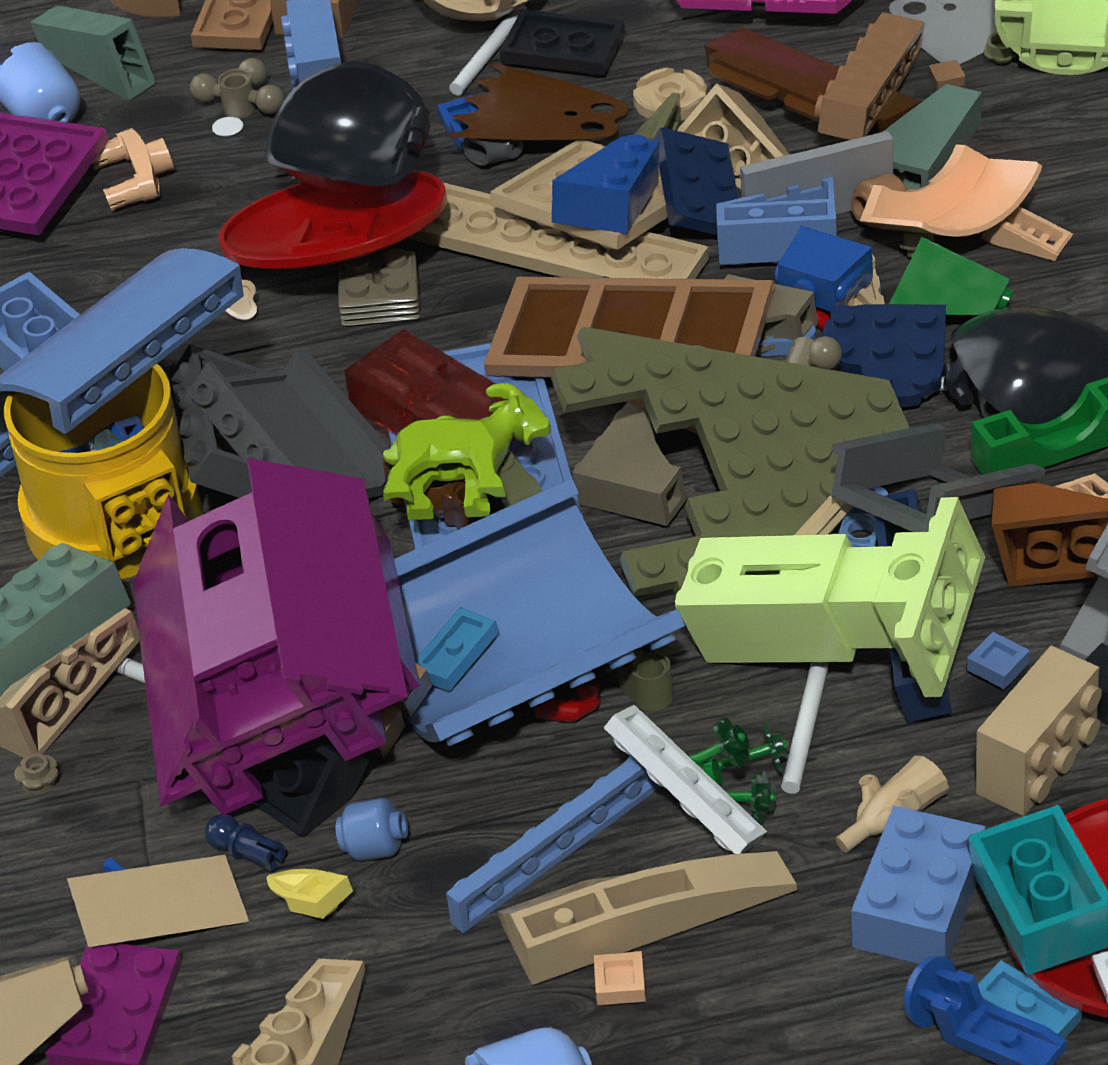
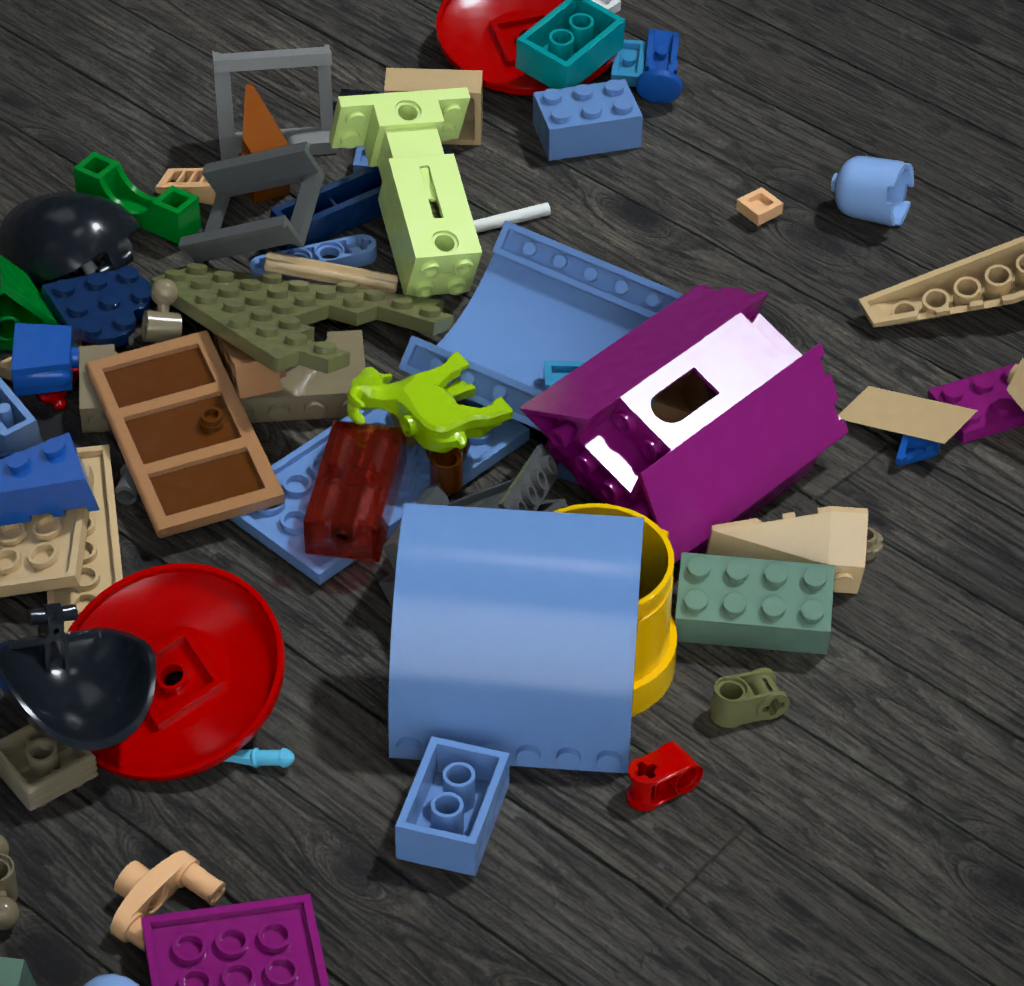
camera: 130 degrees left, 0 degrees up
white sticker [212,117,243,136] -> none
tan piece [224,280,257,322] -> none
light yellow plate [266,869,353,919] -> none
medium blue plate [446,755,662,933] -> none
tan wedge [497,851,797,985] -> none
white plate [604,705,767,854] -> none
dark green plant [689,717,788,825] -> none
tan piece [835,756,949,853] -> none

